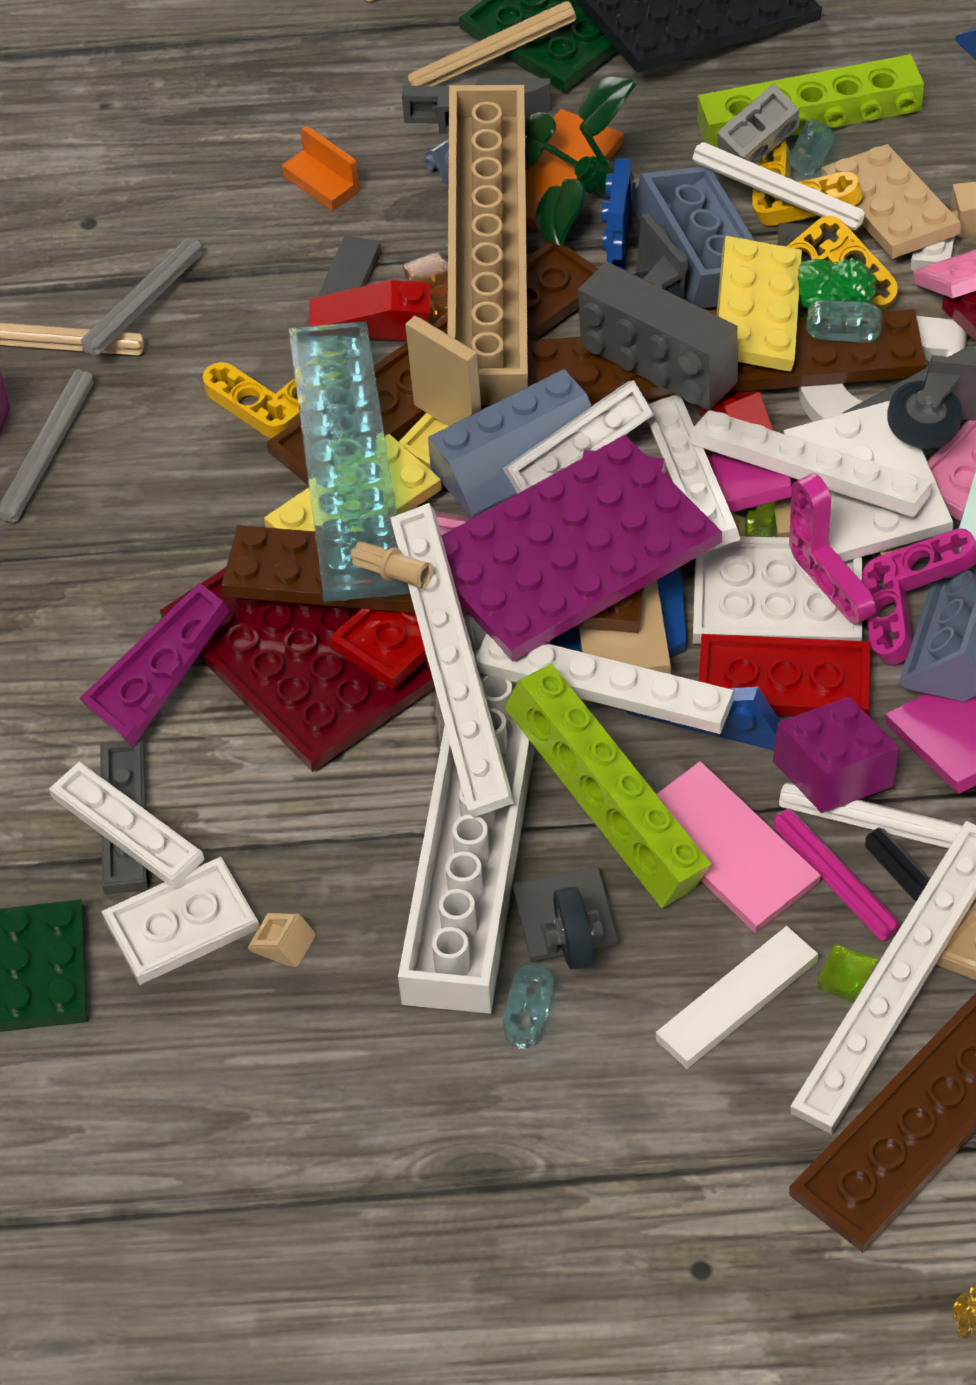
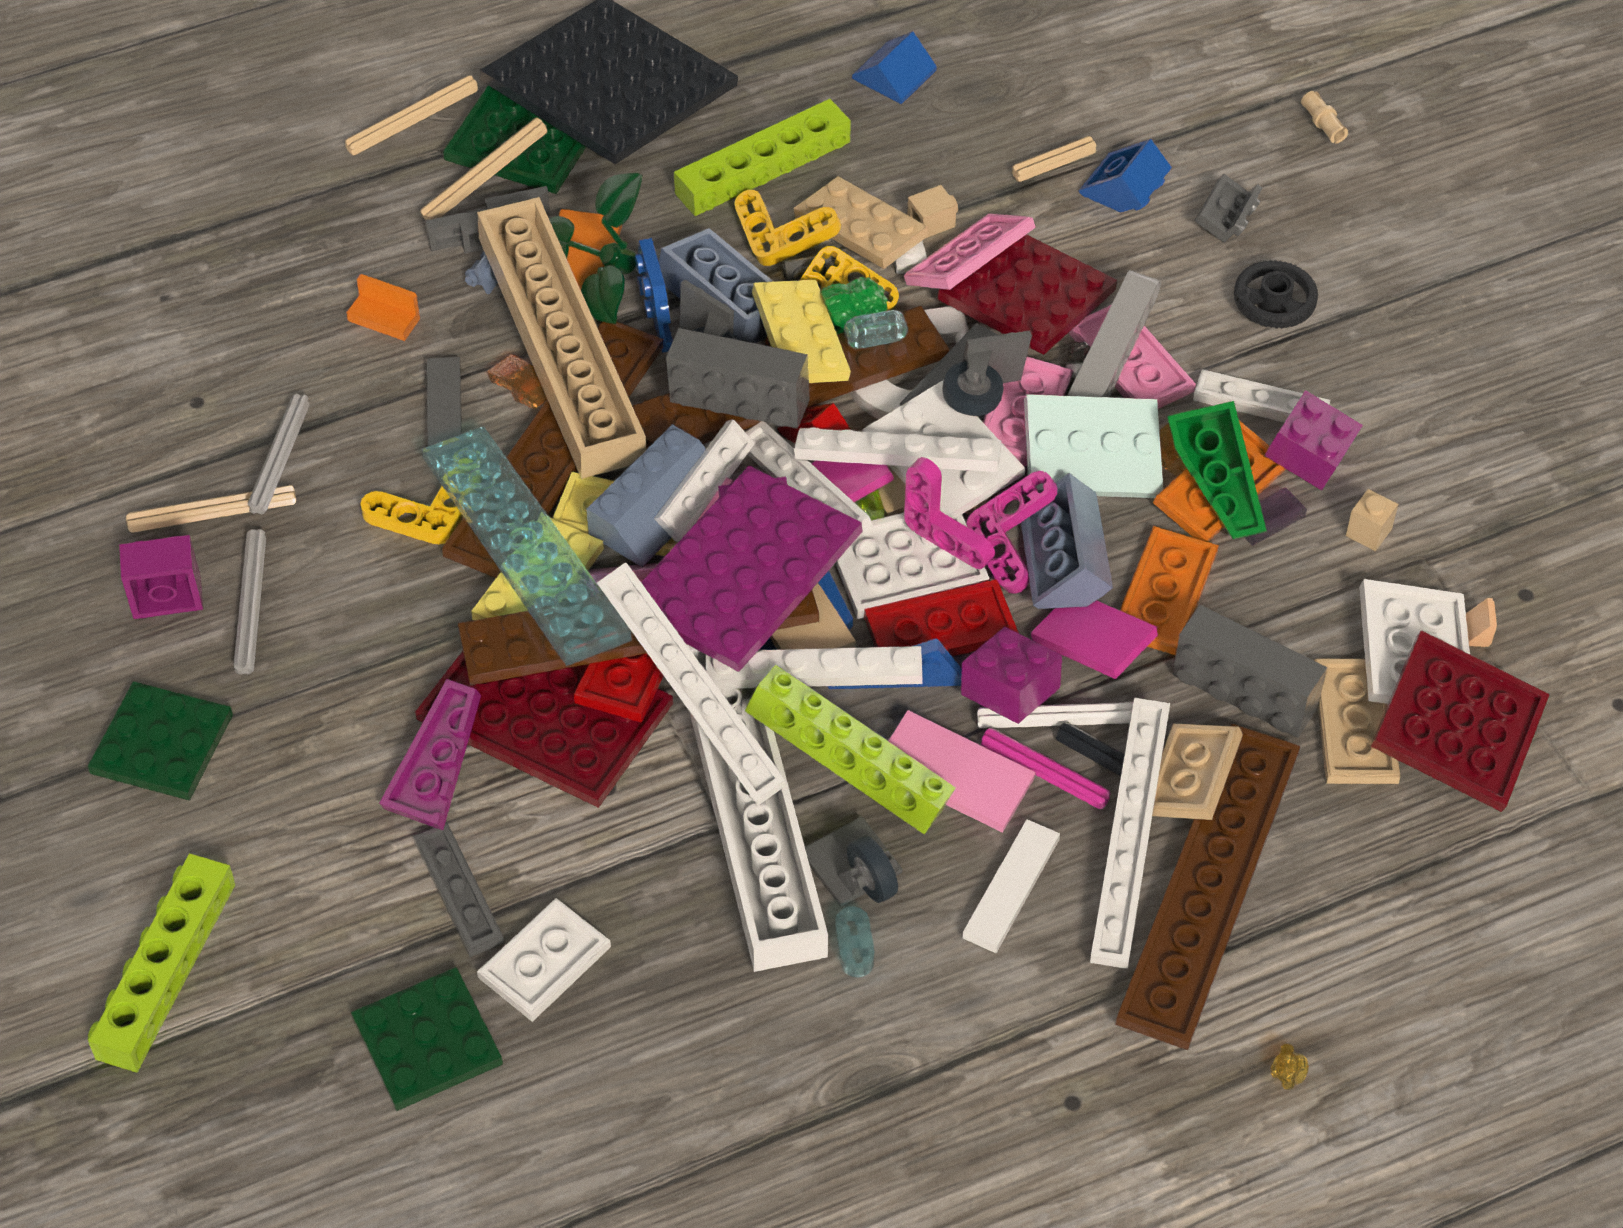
camera: 25 degrees left, 0 degrees up
white tile [49,761,204,889] -> none
tan slope [248,913,316,967] -> none
red slope [309,280,430,341] -> none
tan axle [350,541,433,589] -> none
tan tile [405,316,481,426] -> none
white axle [692,142,865,231] -> none
light grey brick [717,84,799,164] -> none
clear light blue beam [788,120,835,175] -> none
clear neon green plate [817,943,877,1002] -> none

